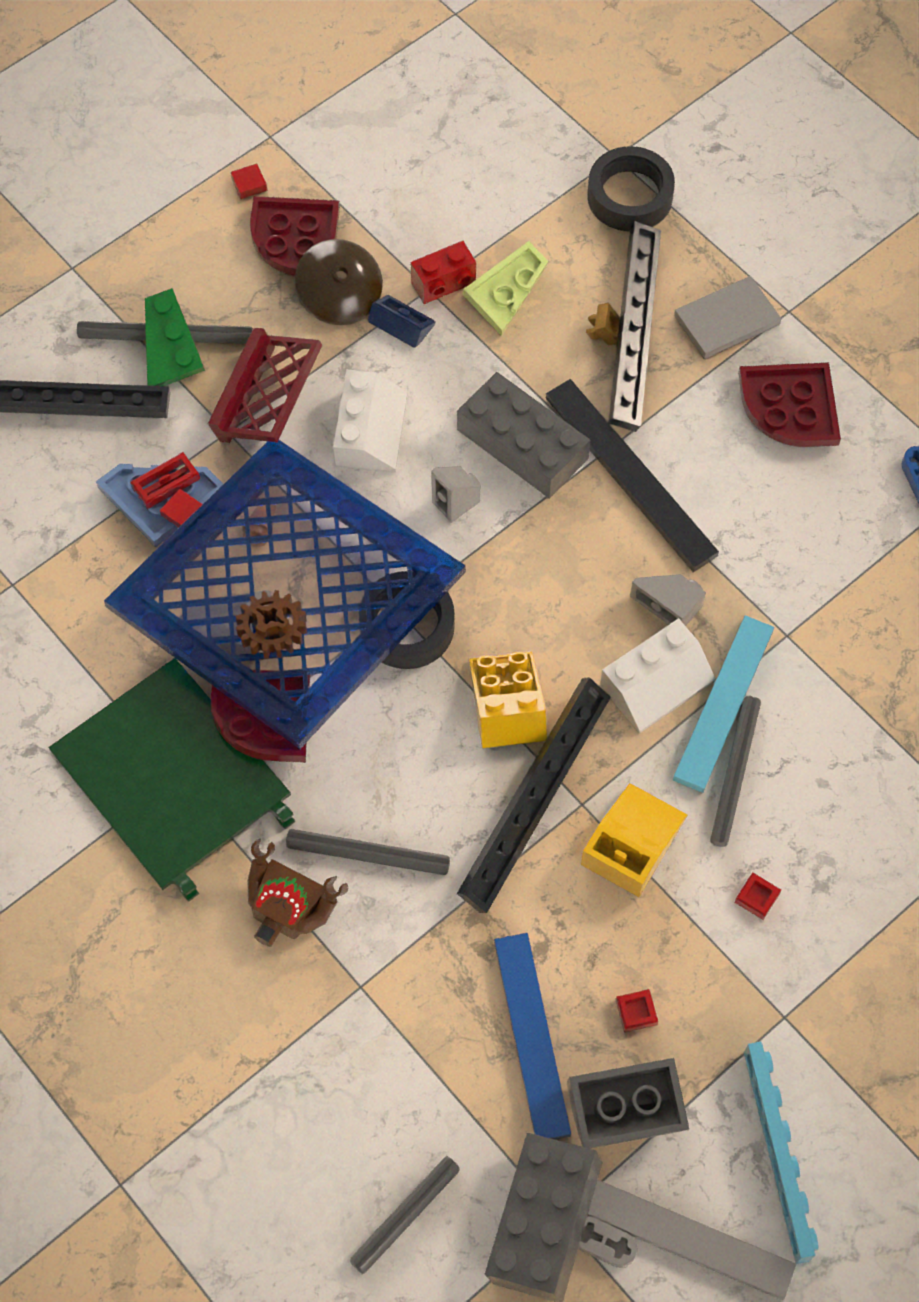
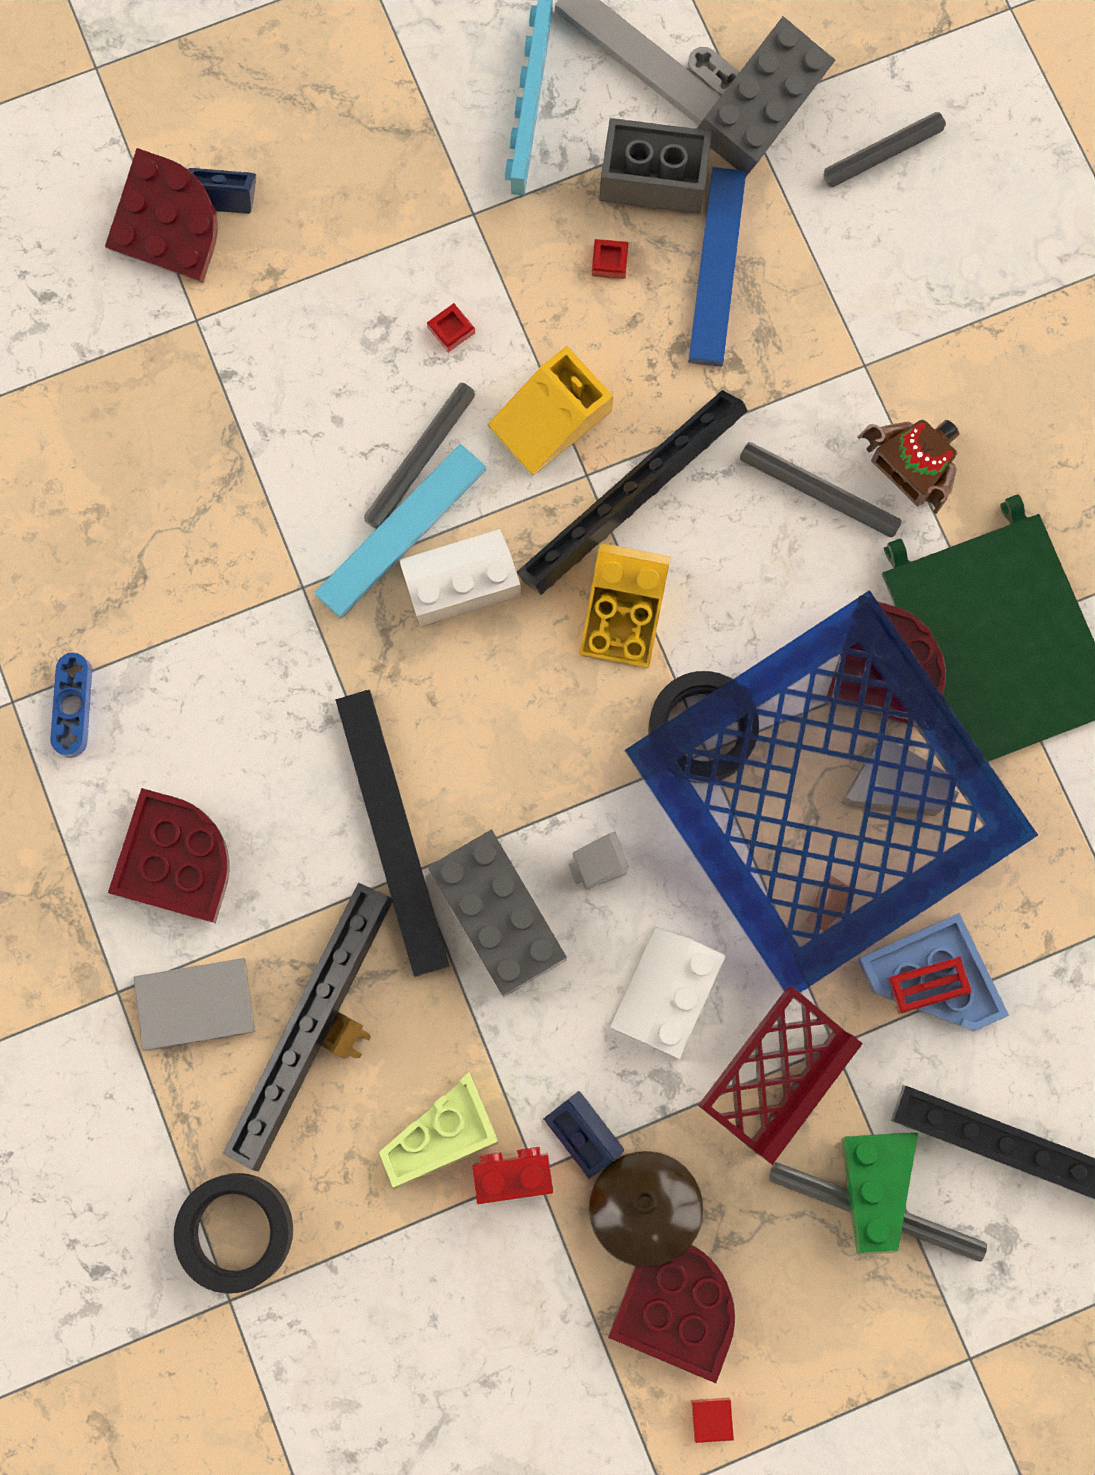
camera: 160 degrees left, 15 degrees up
red tile [160,489,205,532] -> none
reddish brown gear [236,590,307,659] -> none
light grey slope [630,574,706,626] -> none

